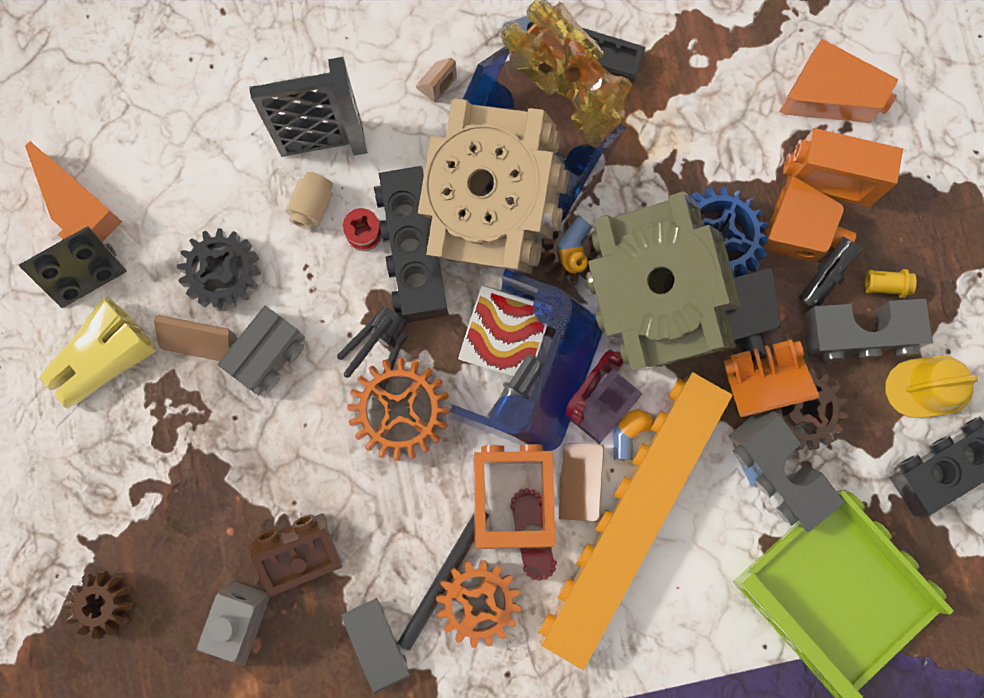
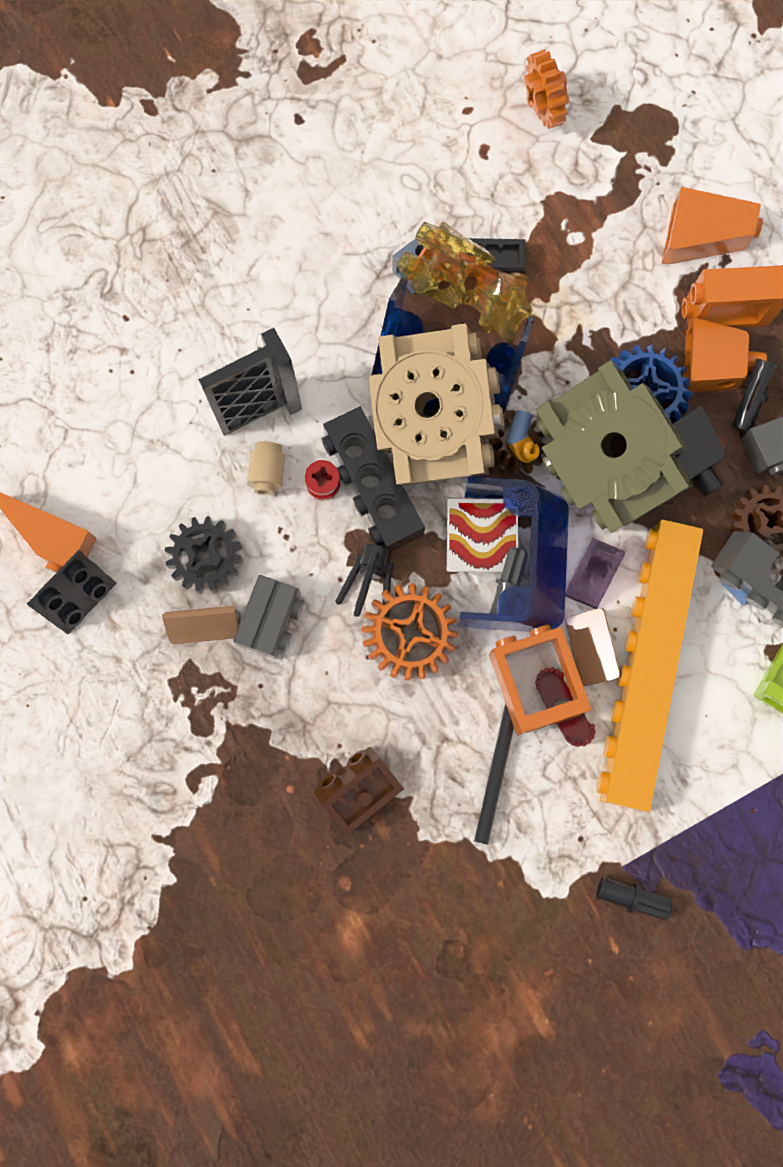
camera: 15 degrees left, 0 degrees up
light yellow piece [39,297,157,409] -> none
reddish brown gear [63,571,137,640] -> none
light grey torso [197,581,270,666] -> none
dark grey slope [341,598,411,694] -> none
medium nougat slope [416,58,457,102] -> none
orange gear [436,559,521,648] -> none
dark red piece [566,349,624,426] -> none
arm [613,409,653,461] -> none
orange hinge [724,339,819,417] -> none

